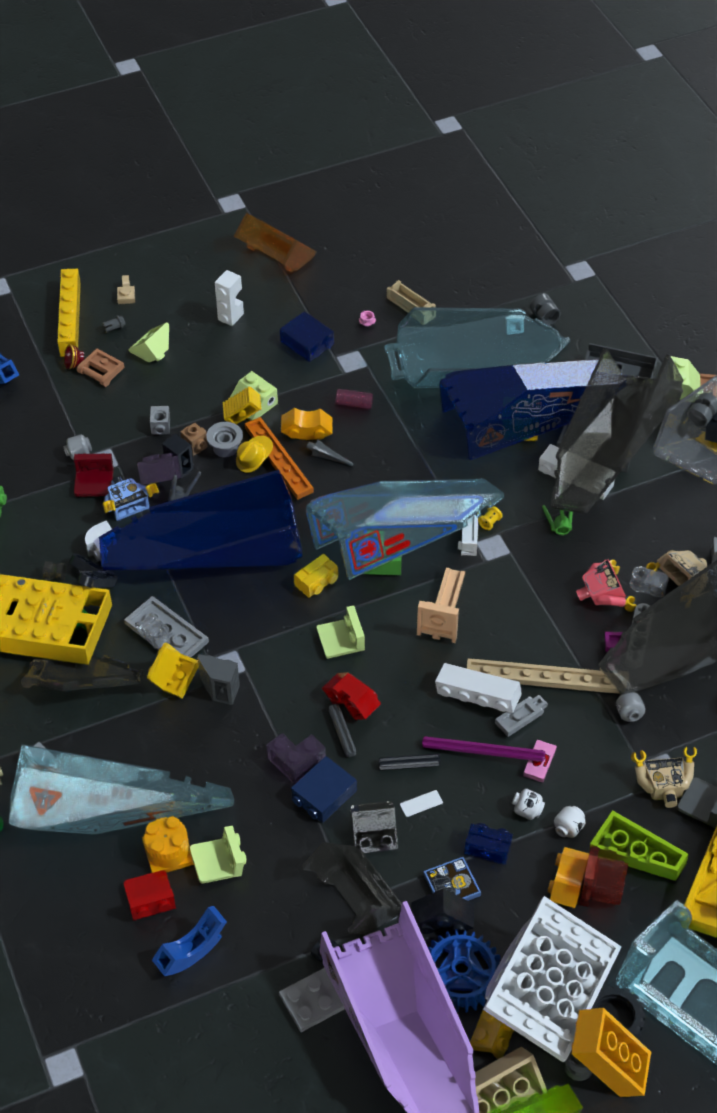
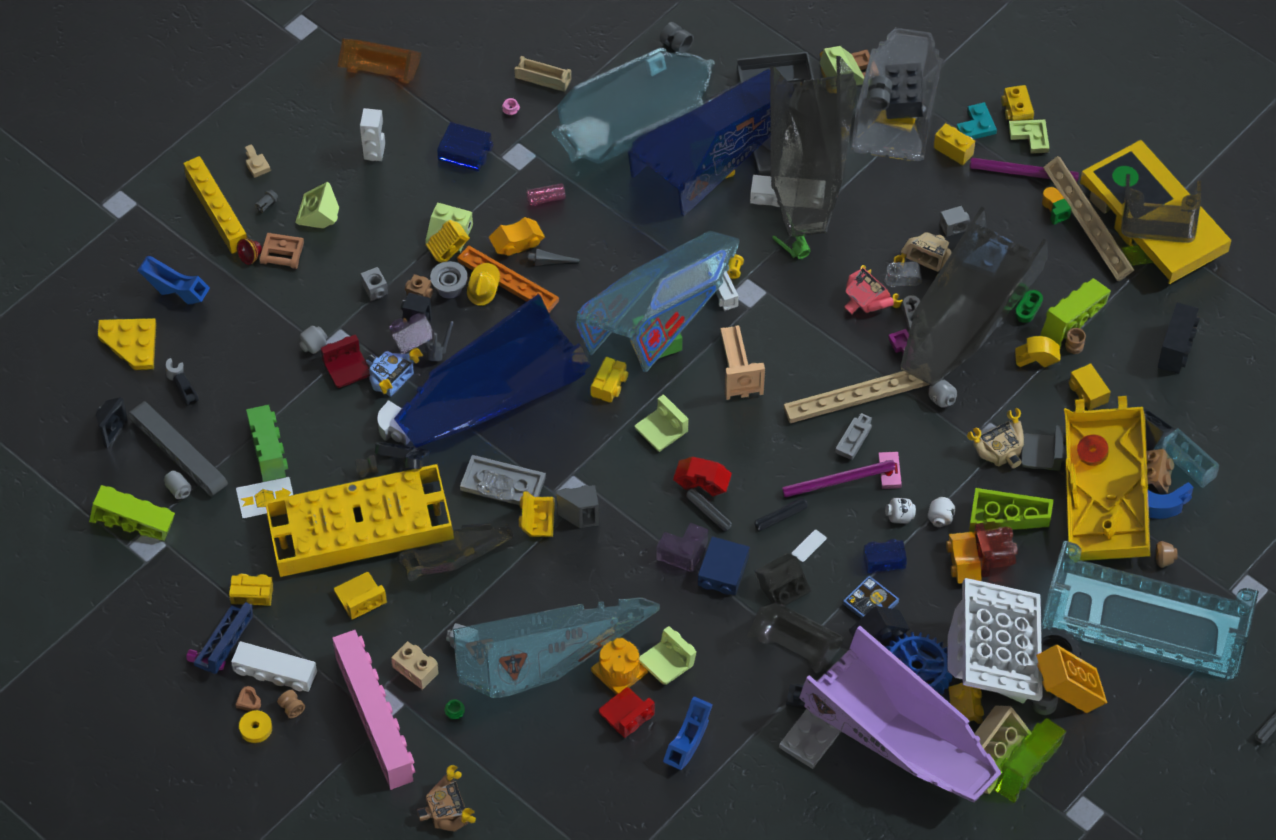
camera: 25 degrees left, 5 degrees up
white brick [435,663,522,713] -> none

